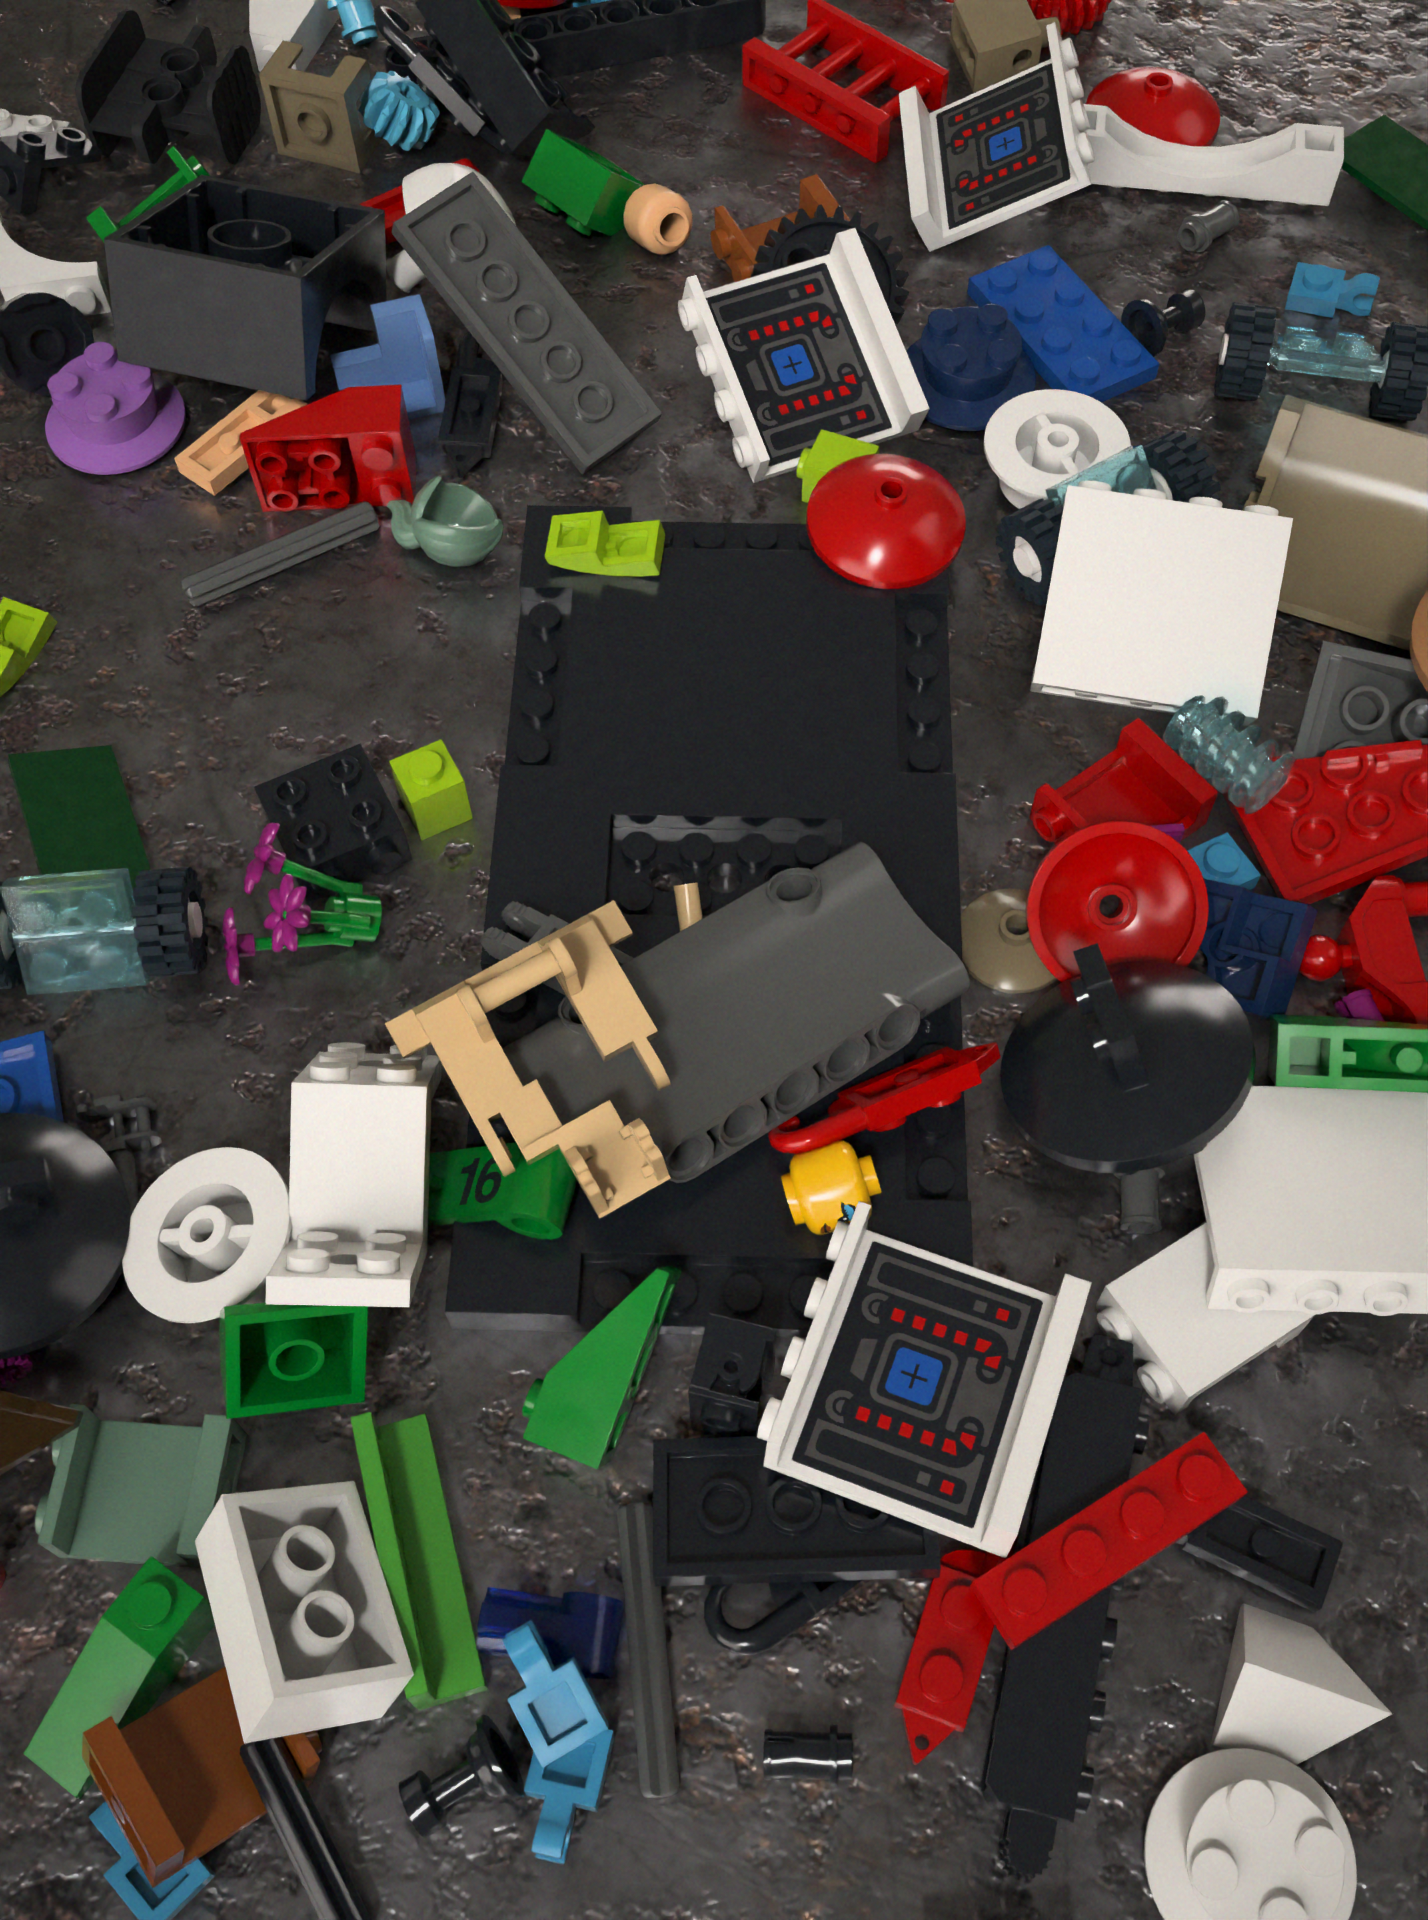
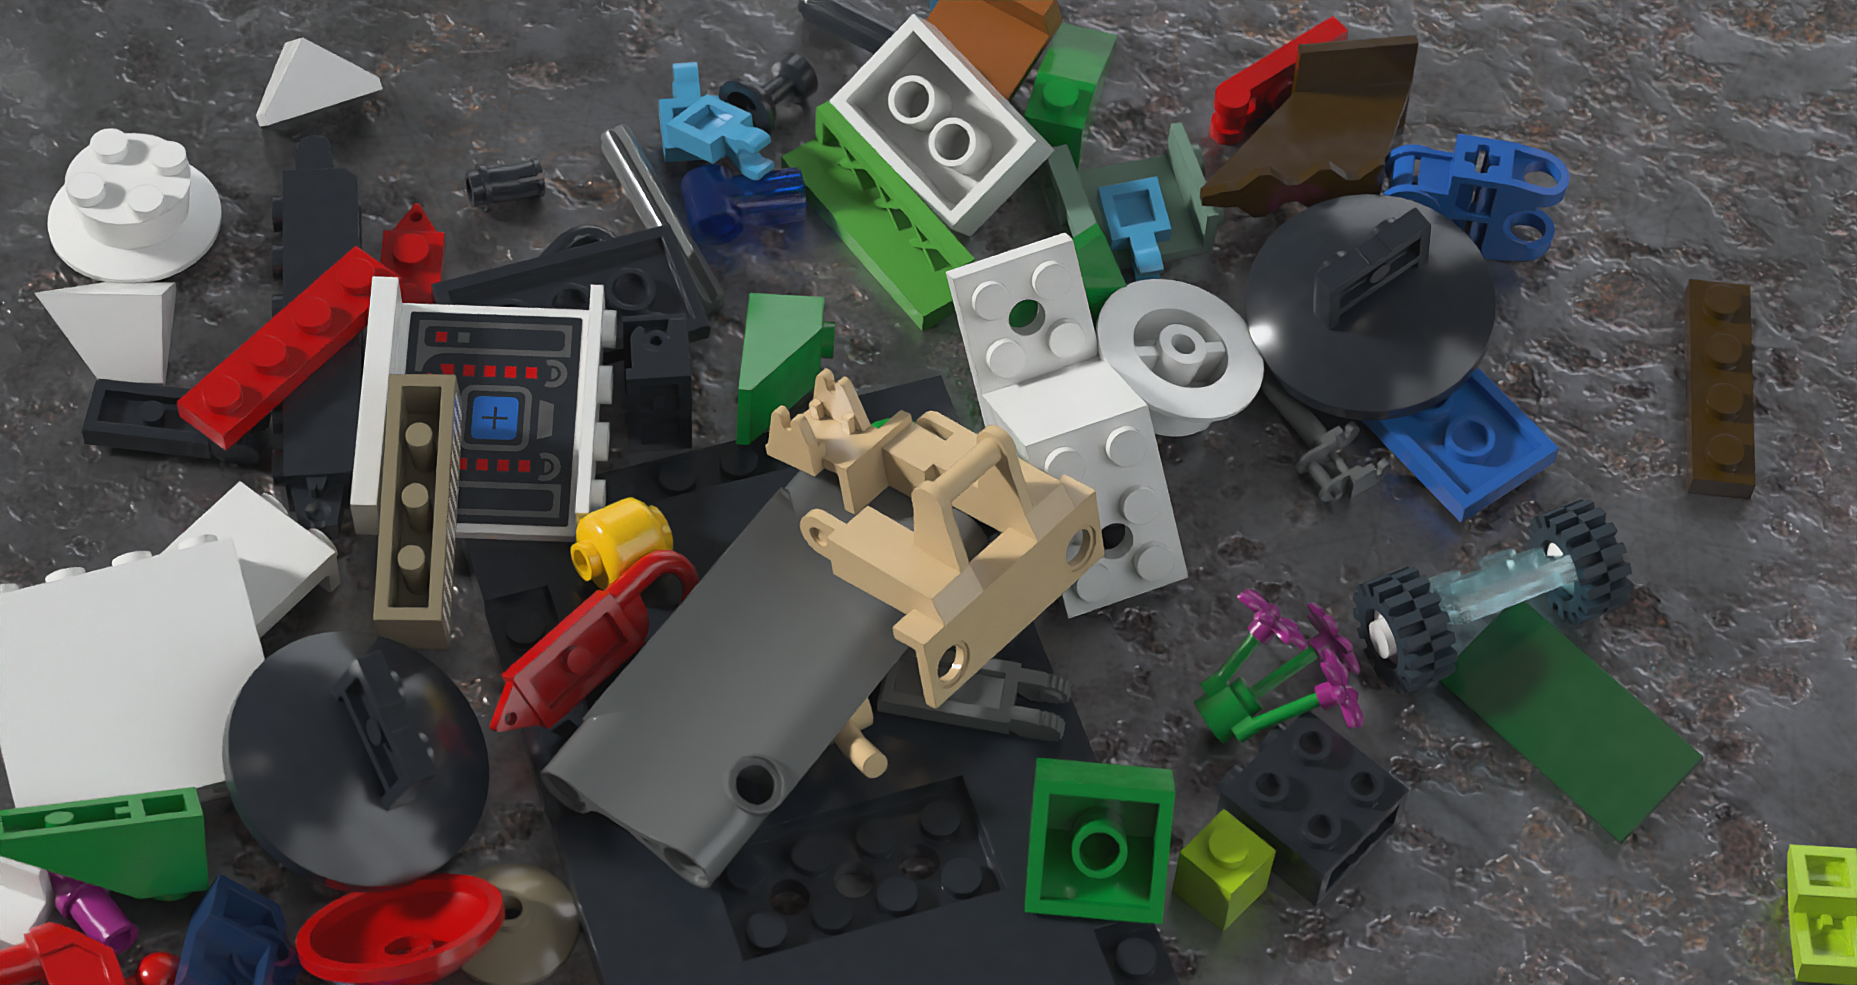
camera: 155 degrees right, 5 degrees down
none -> dark tan brick [373,374,463,649]
none -> green slope [1025,758,1175,924]
none -> dark azure plate [1097,176,1171,282]

